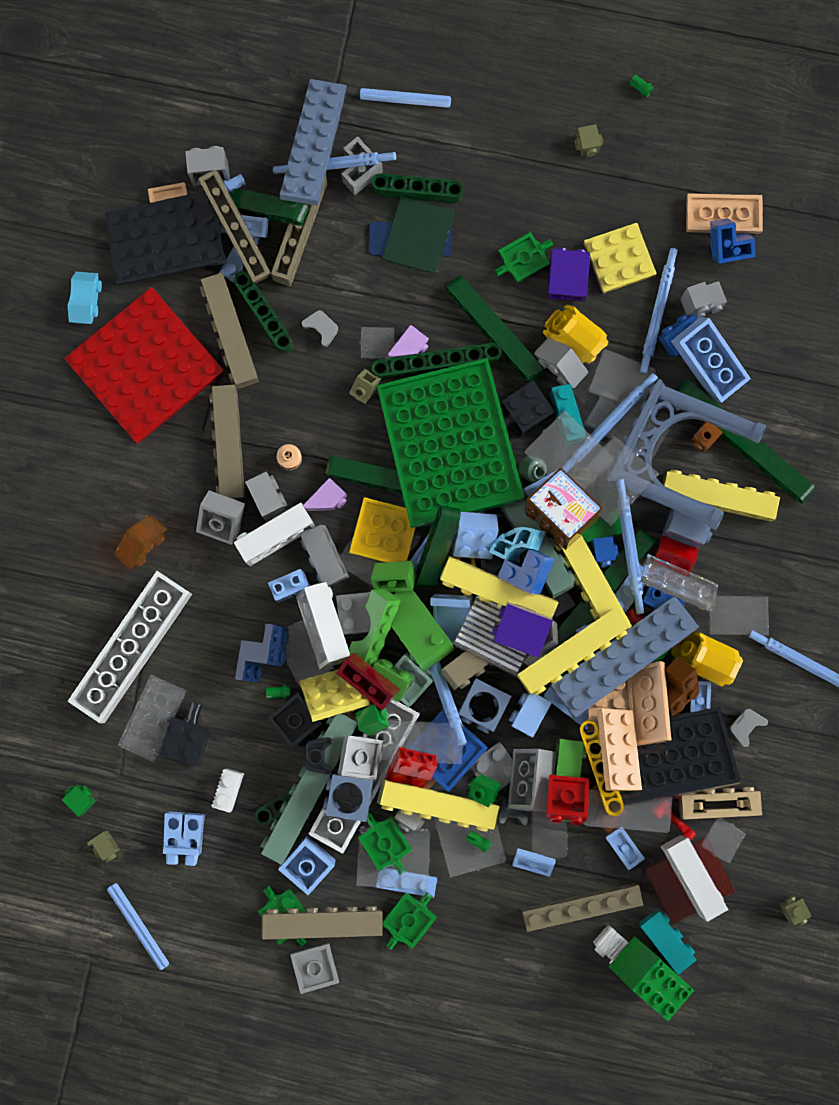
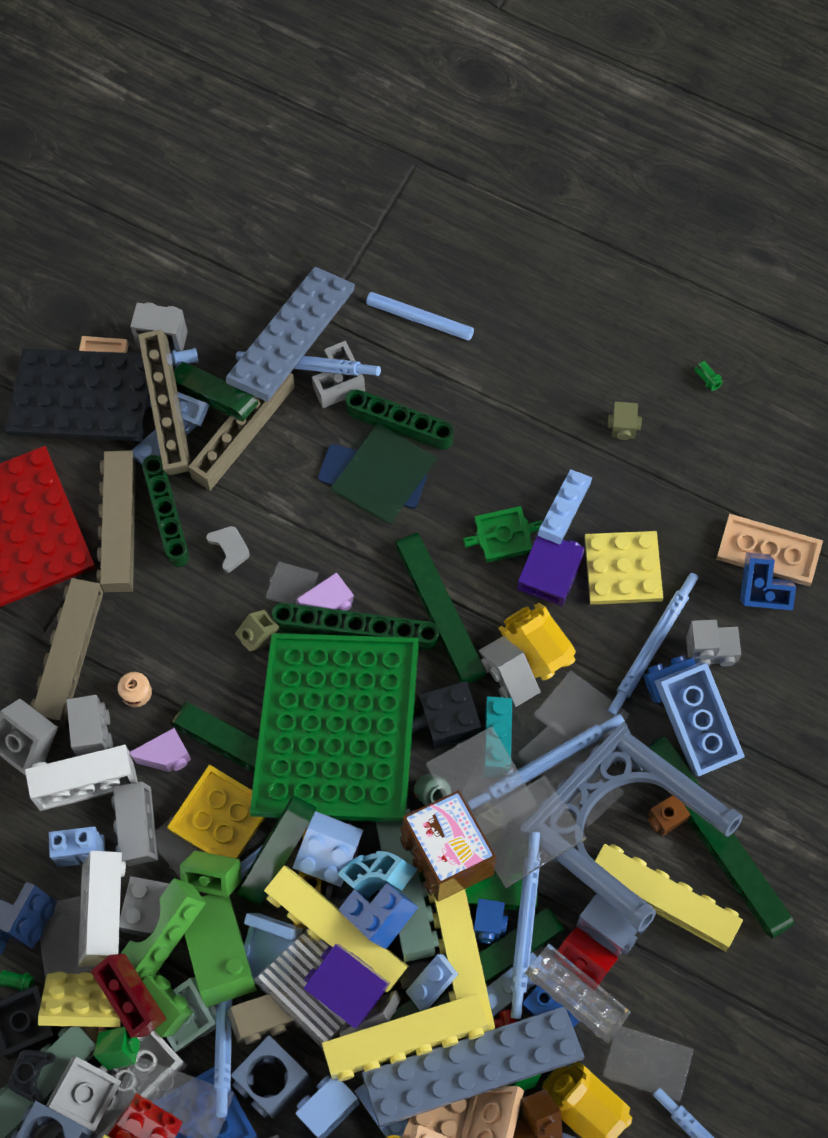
camera: 20 degrees right, 15 degrees down
none -> light blue plate [405,954,458,1011]
none -> light blue plate [538,469,592,544]

